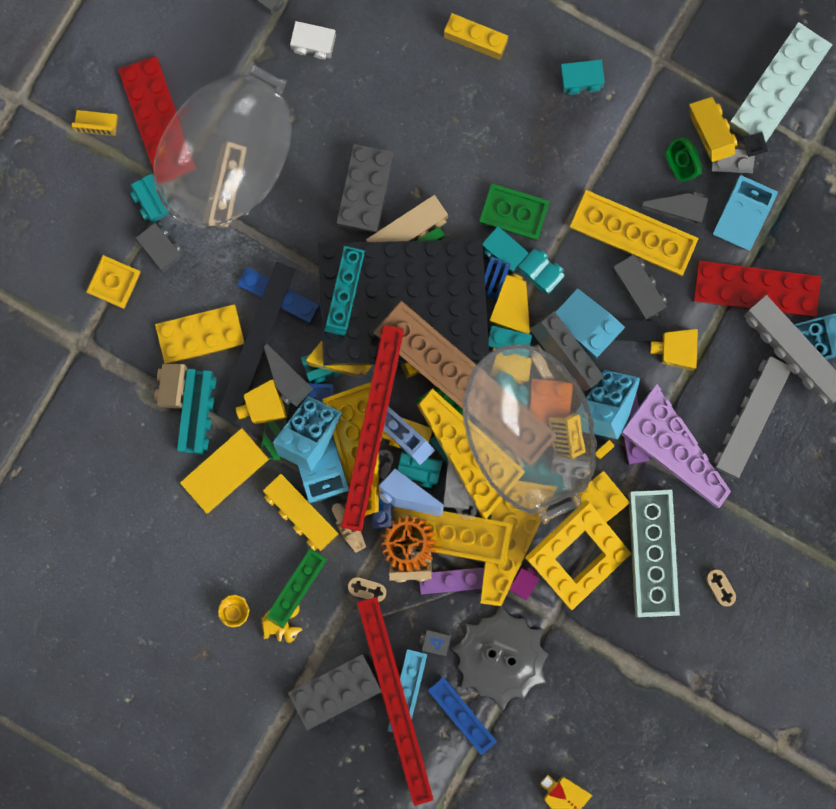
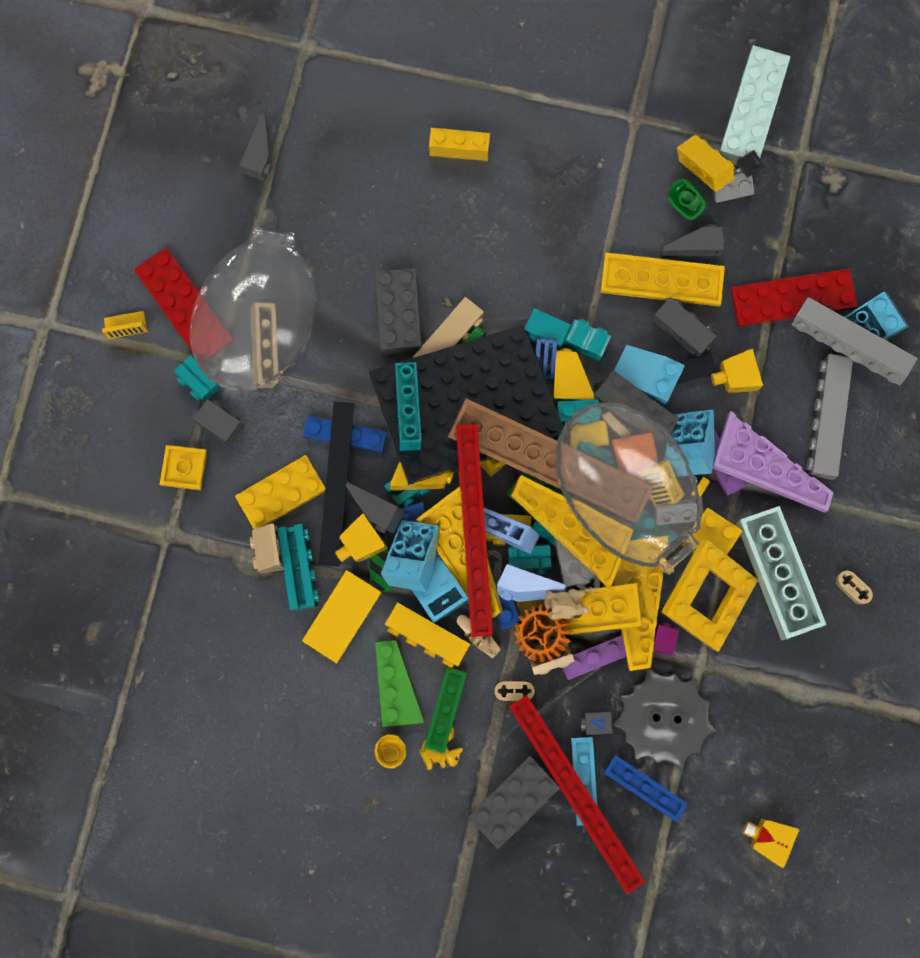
camera: 10 degrees left, 5 degrees down
white brick [290,21,336,59] -> none
green plate [479,183,550,241] -> none
teal brick [560,60,605,95] -> none
medium azure slope [712,175,778,251] -> none
none -> bright green wing [375,640,425,727]
none -> tan animal [544,589,589,620]

